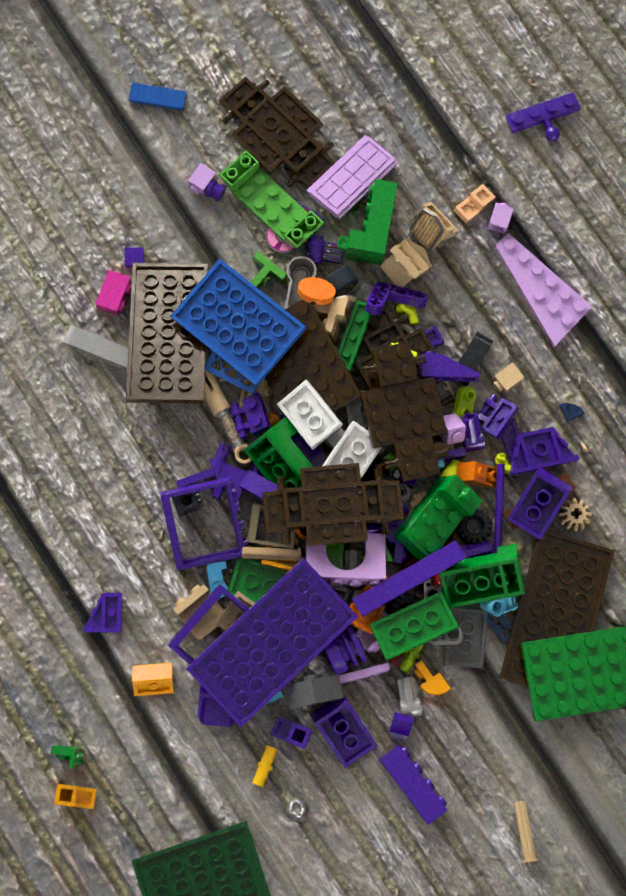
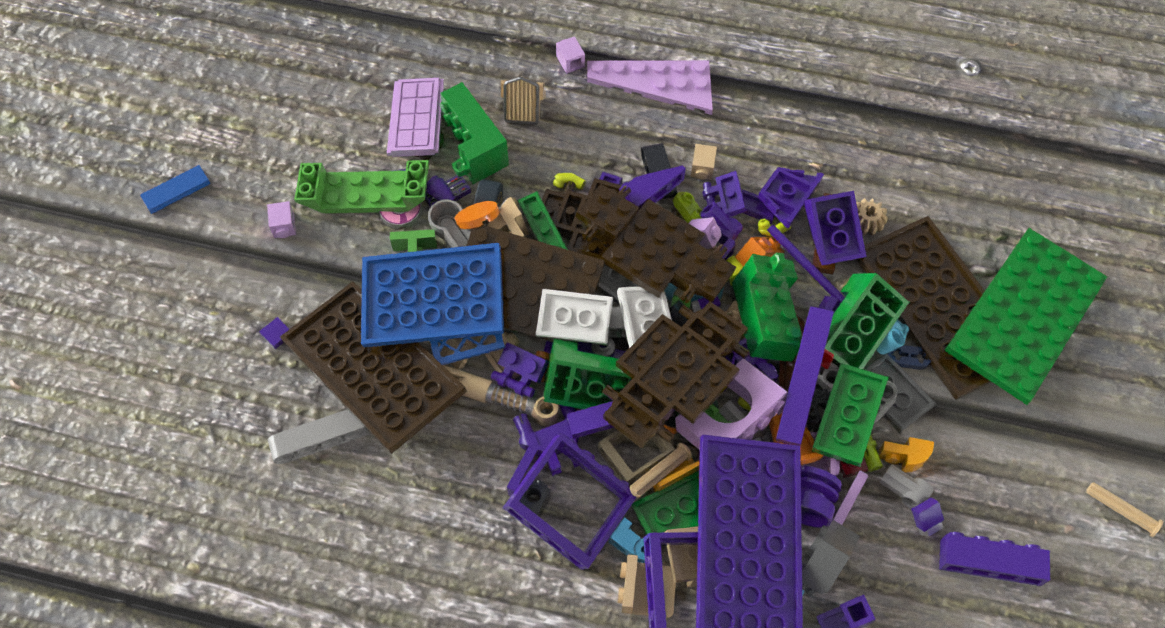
camera: 40 degrees left, 15 degrees down
dark pink brick [95,270,132,316] -> none
dark purple wheel [205,179,227,202] -> none
dark brown piece [219,76,335,188] -> none
dark purple slope [309,694,378,768] -> none
dark purple beam [365,282,428,315] -> none
tan piece [381,238,432,287] -> none
light nougat slope [454,184,495,224] -> none
black tyre [456,508,493,544] -> none
dark blue tile [559,403,585,422] -> none
none -> flat silver plate [592,336,615,357]

